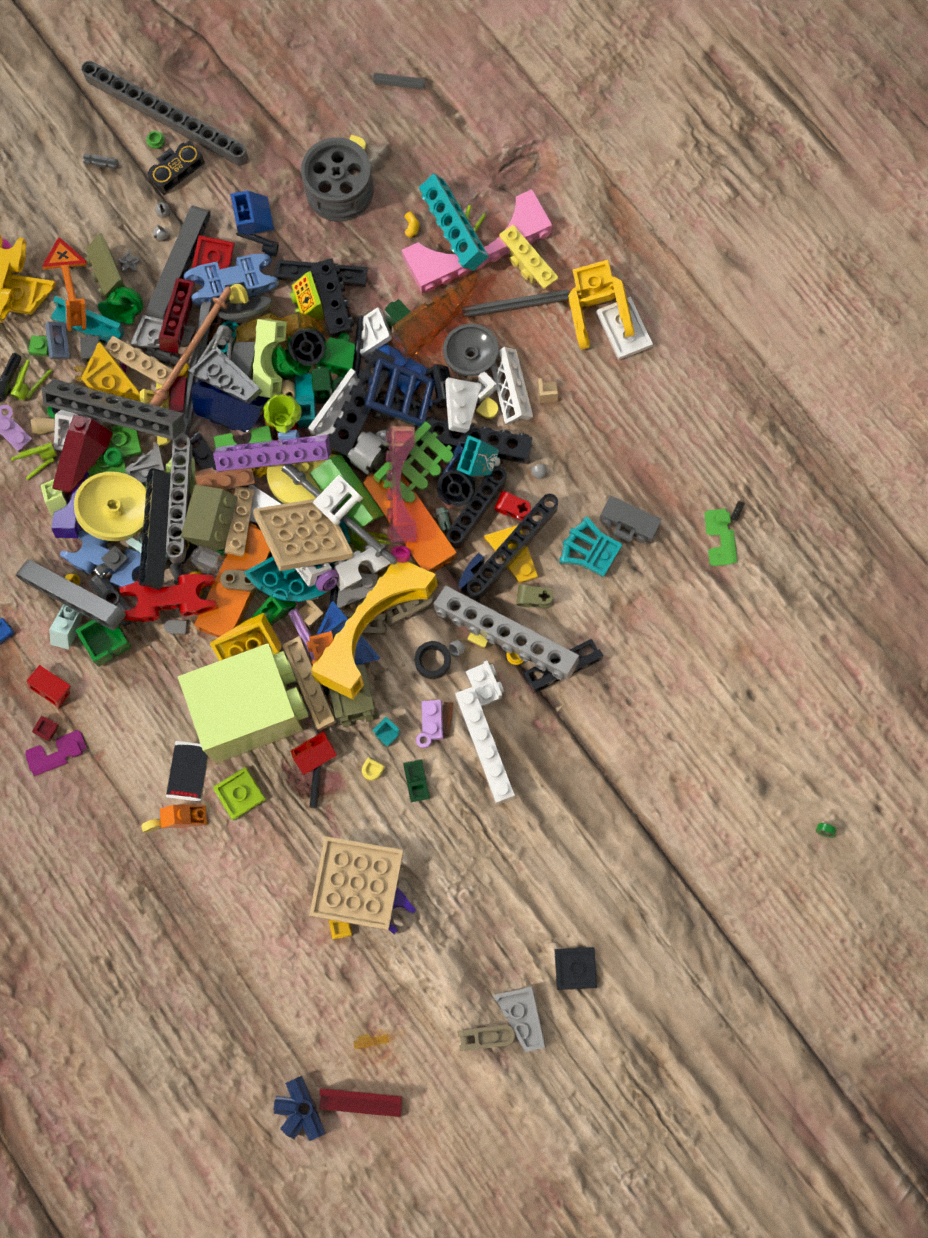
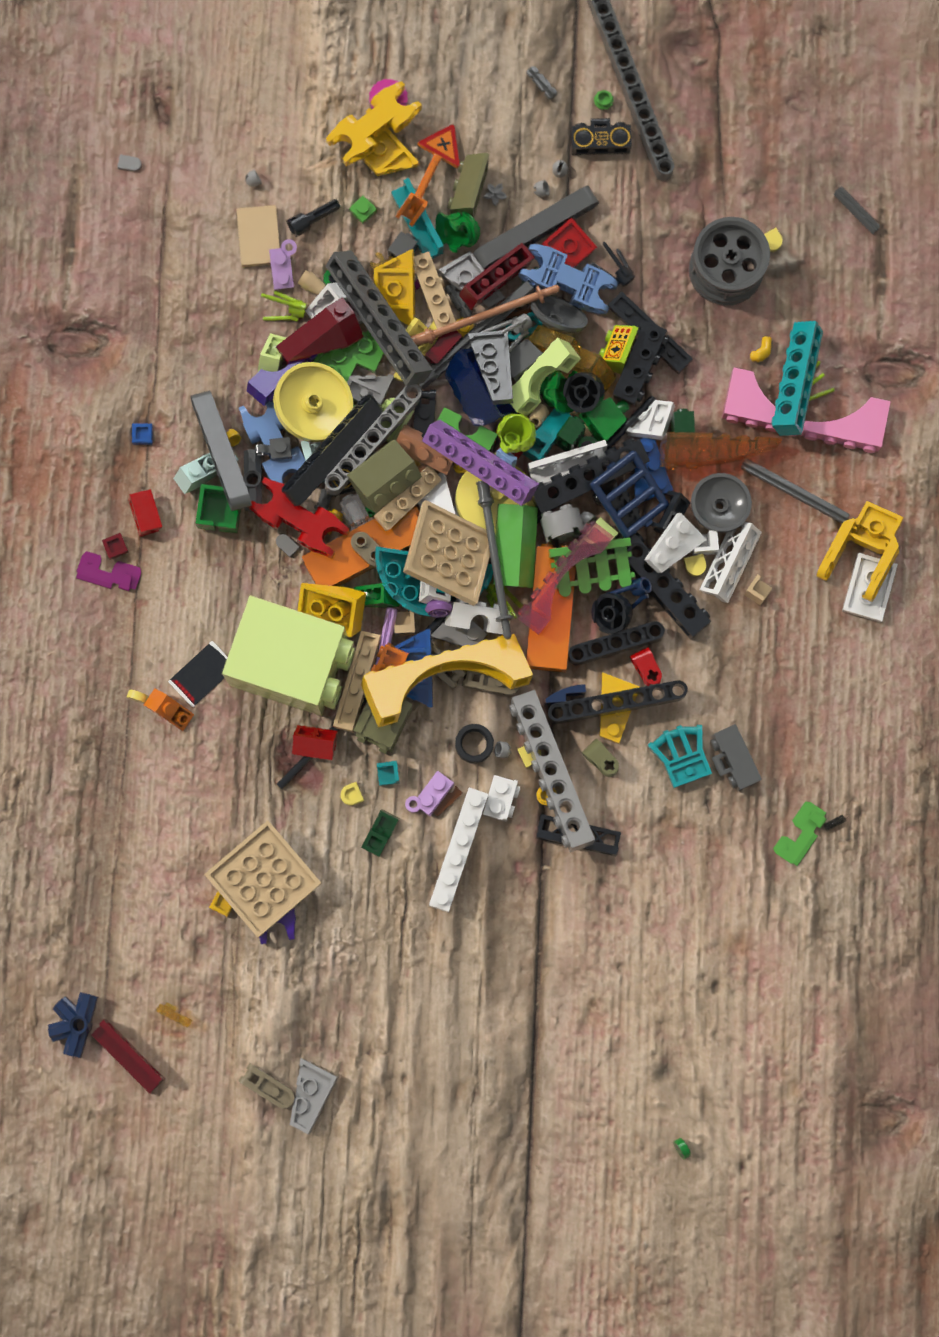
camera: 30 degrees right, 5 degrees up
lime plant [11,359,52,401] -> none
sand blue plate [45,321,70,360] -> none
green tile [104,448,124,467] -> none
lime tile [212,767,266,821] -> none
light yellow tile [229,284,249,303] -> none
blue slope [230,191,274,235] -> none
white plate [312,475,363,526] -> none
dark pink tile [391,546,411,563] -> none
sand green pin [434,507,451,532] -> none
teal torso [457,435,500,476] -> none
light yellow bracket [499,225,558,289] -> none
light grey hinge [531,464,547,479] -> none
black tile [554,947,597,990] -> none

